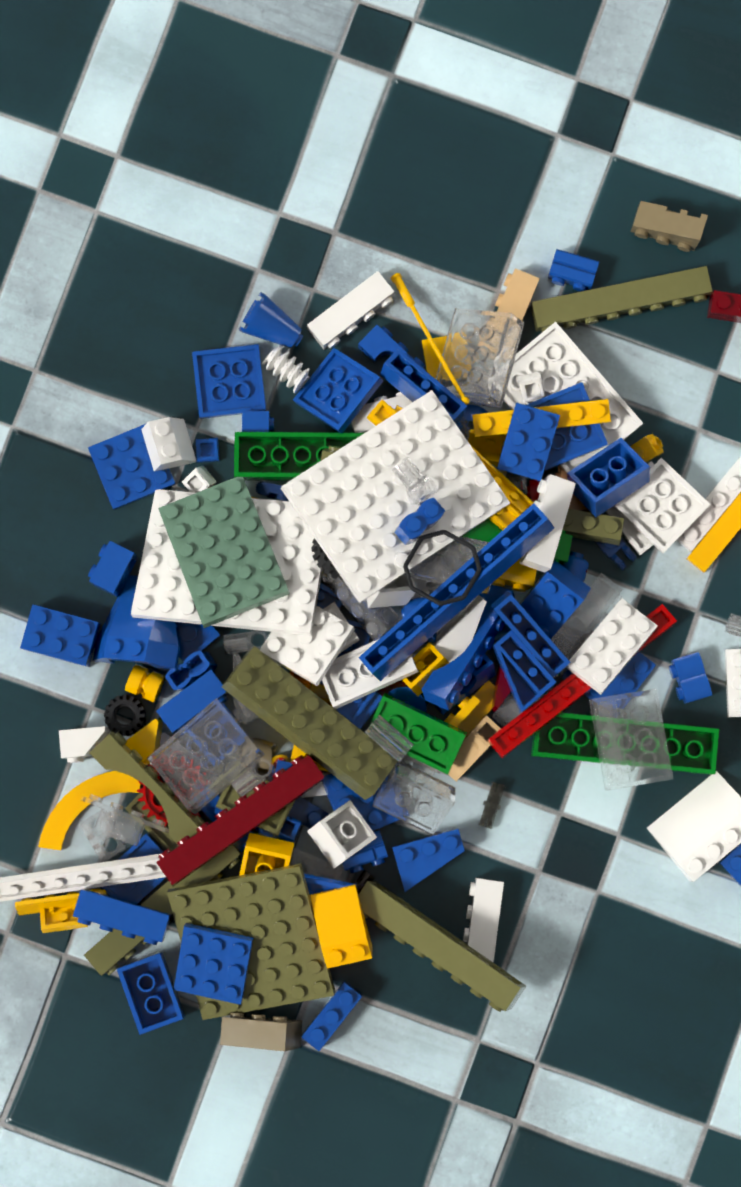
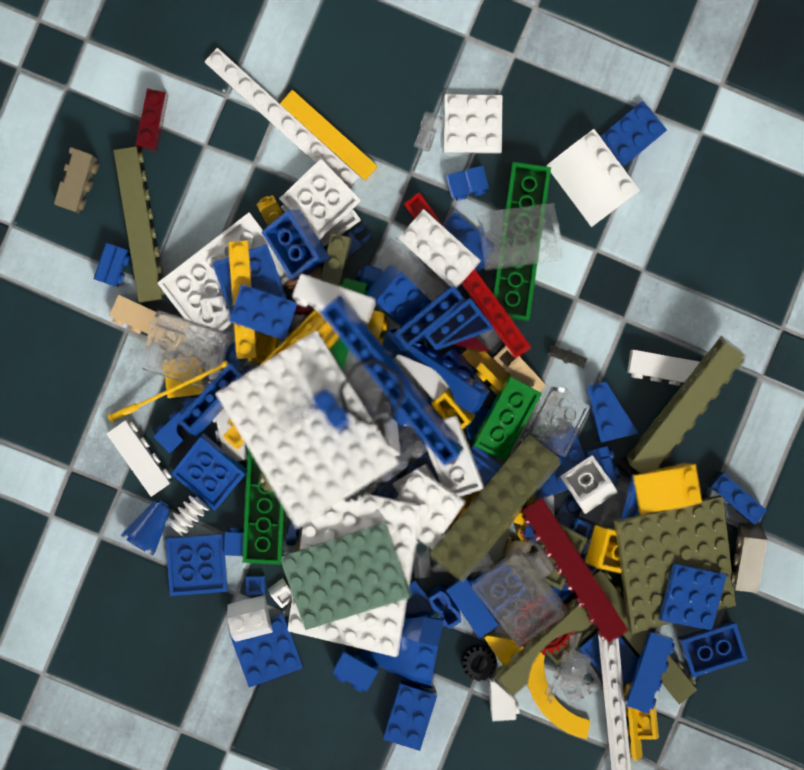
camera: 80 degrees left, 5 degrees up
yellow wheel [125,664,165,703] -> none
clear tile [365,715,414,762] -> none

